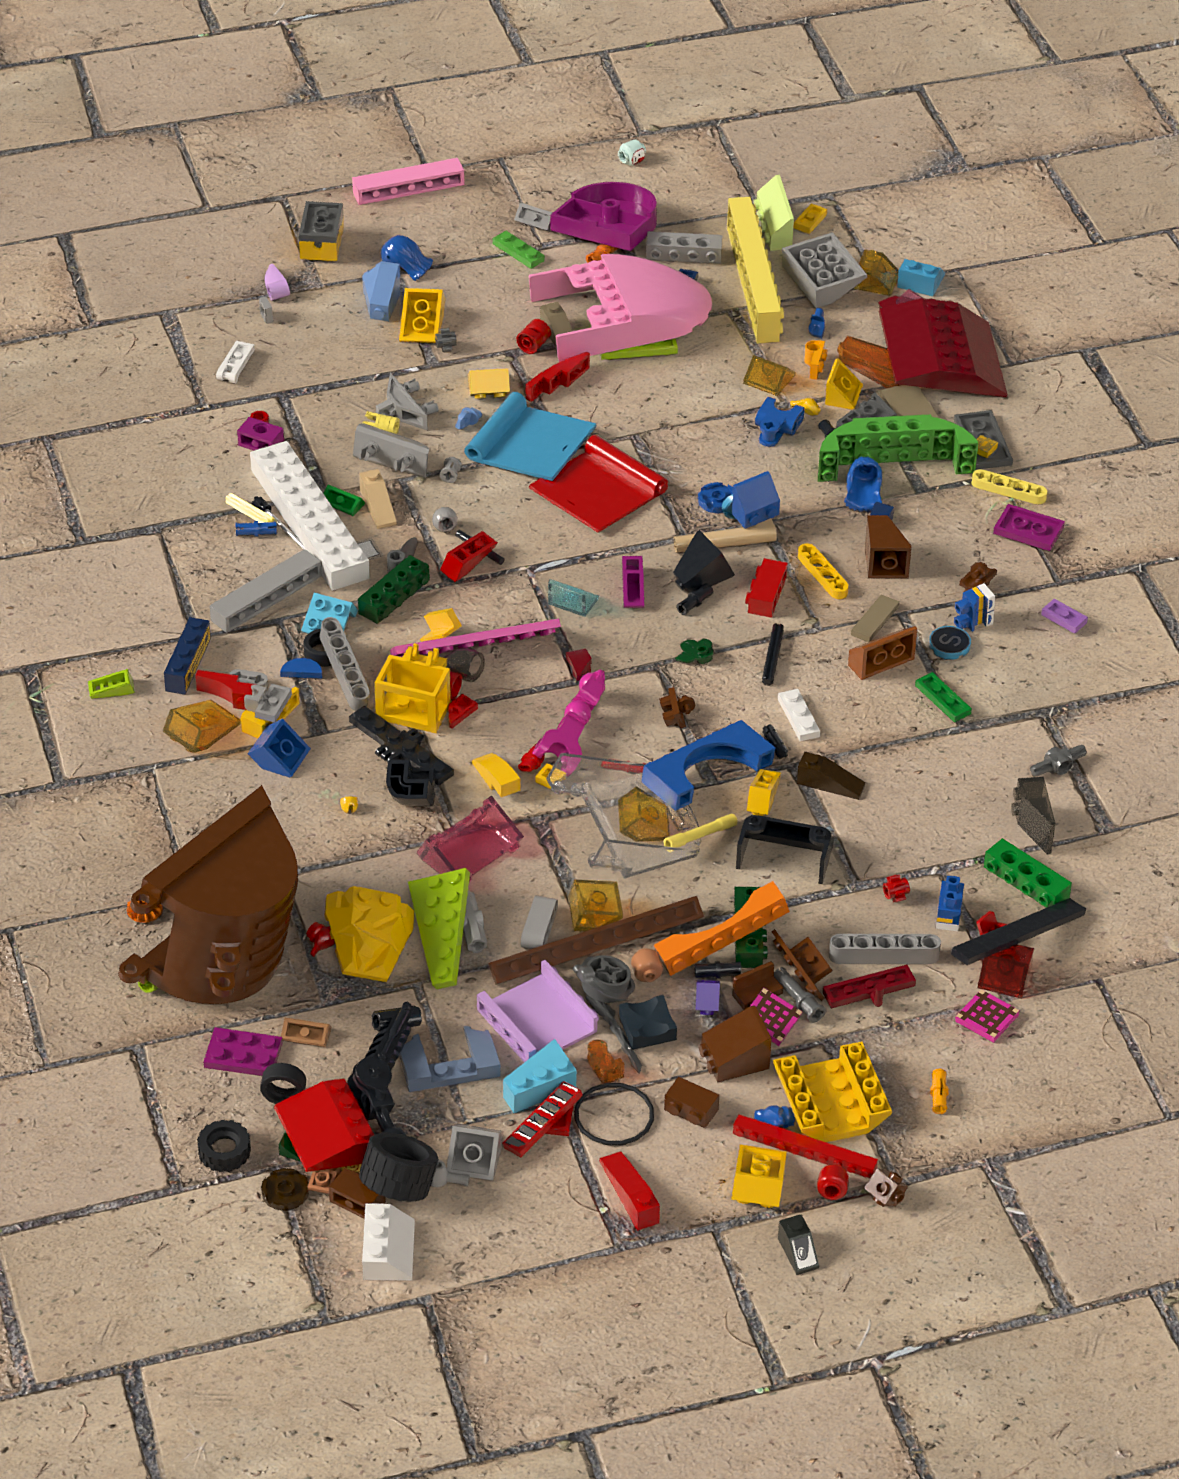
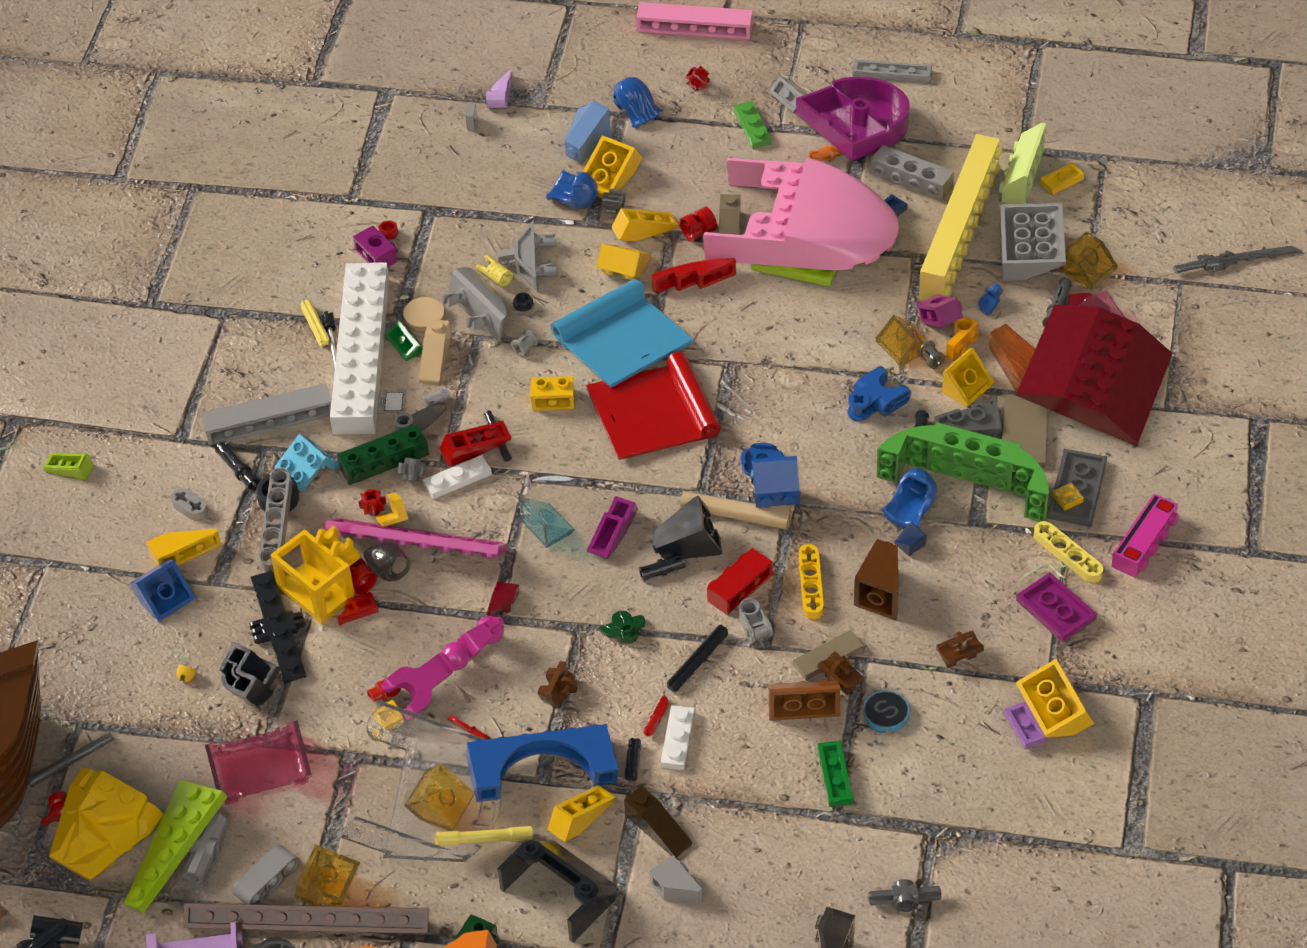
camera: 30 degrees right, 5 degrees up
clear yellow slope [163,700,241,753] -> none
dark blue brick [164,617,211,695] -> none
red slope [195,670,257,710] -> none
white plate [216,341,255,384] -> none
blue pin [236,521,277,537] -> none
light grey plate [244,684,292,723] -> none
blue tile [280,658,322,678] -> none
dark grey piece [299,201,344,261] -> none
light grey piece [432,507,458,532] -> none
medium blue piece [455,407,482,429] -> none
yellow slope [472,753,521,798] -> none
light aqua head [618,140,646,166] -> none
yellow animal [790,398,821,416] -> none
dark azure slope [897,259,945,296] -> none
blue hips [954,583,995,632] -> none
none -> dark grey piece [29,732,114,787]
none -> black pin [215,442,260,491]
none -> red gear [358,489,387,516]
none -> dark grey gear [398,458,426,481]
none -> tan tile [403,297,445,332]
none -> light grey pin [421,387,450,408]
none -> white plate [423,455,492,499]
none -> black plate [513,292,534,312]
none -> yellow brick [530,376,575,411]
none -> blue piece [545,169,598,209]
none -> yellow slope [611,208,679,241]
none -> red piece [644,695,668,737]
none -> light grey slope [649,856,704,905]
none -> red gear [686,66,710,91]
none -> light grey piece [739,598,773,644]
none -> reddish brown hips [818,651,863,695]
none -> light grey tile [853,60,932,83]
none -> magenta brick [917,294,963,327]
none -> dark grey bush [918,341,945,369]
none -> yellow slope [1016,659,1095,738]
none -> dark grey pin [1042,278,1072,327]
none -> dark pink brick [1111,494,1179,578]
none -> dark grey sword [1173,246,1303,273]

